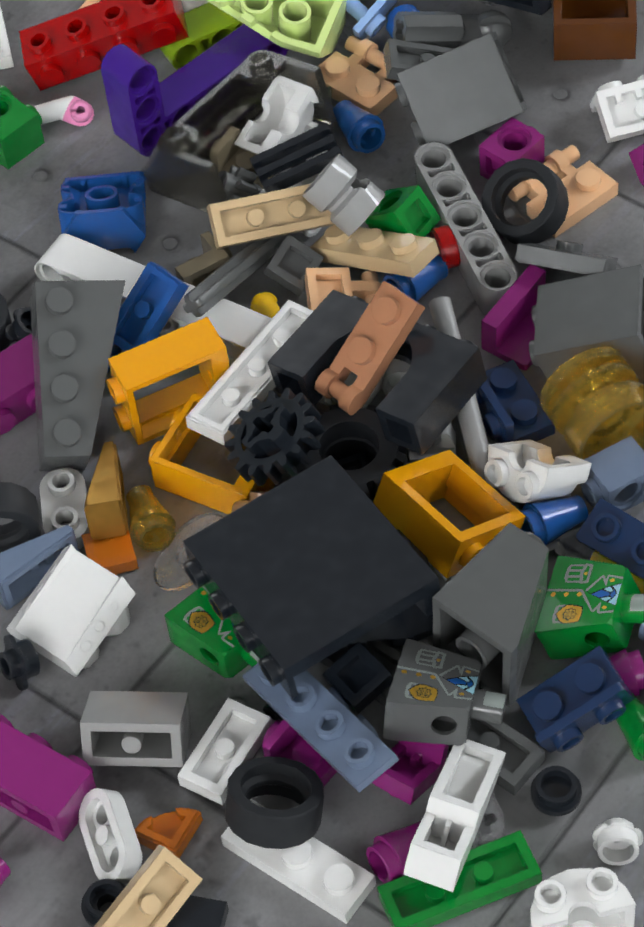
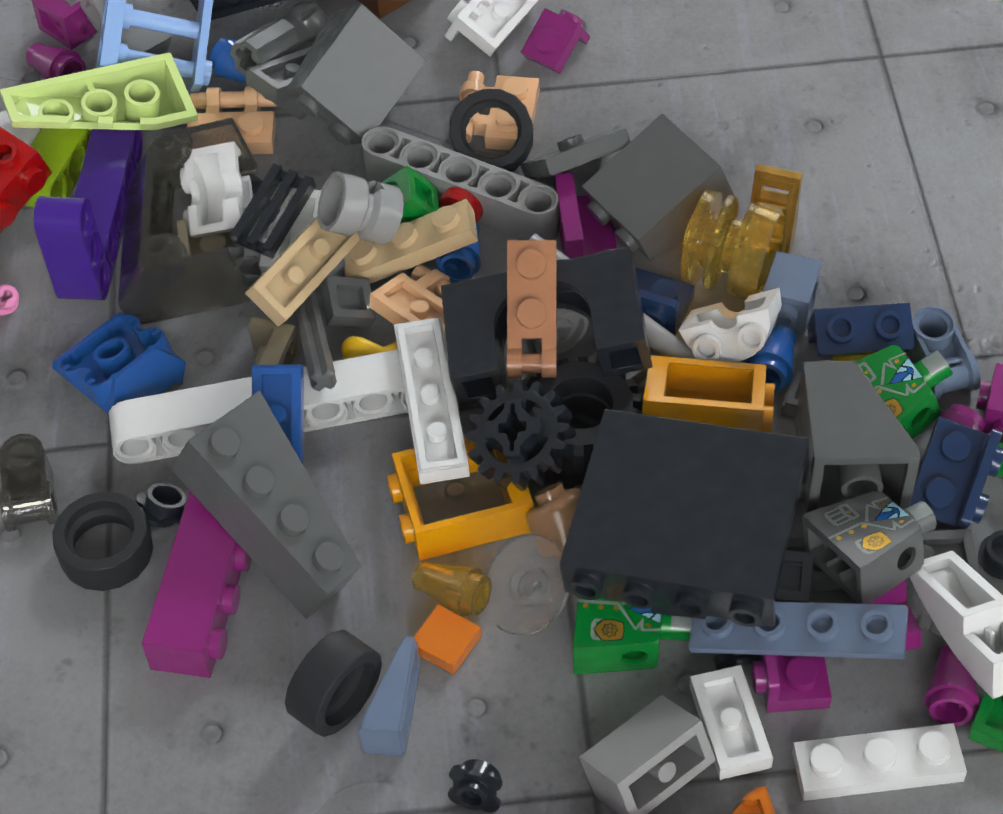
camera: 45 degrees left, 0 degrees up
white slope [6,544,136,677] -> none
white plate [39,467,90,551] -> none
pearl gold slope [84,441,129,540] -> none
light orange window [106,317,230,446] -> none
black tyre [225,756,324,849] -> none
blue cone [332,100,386,153] -> none
magenta brick [479,117,545,180] -> none

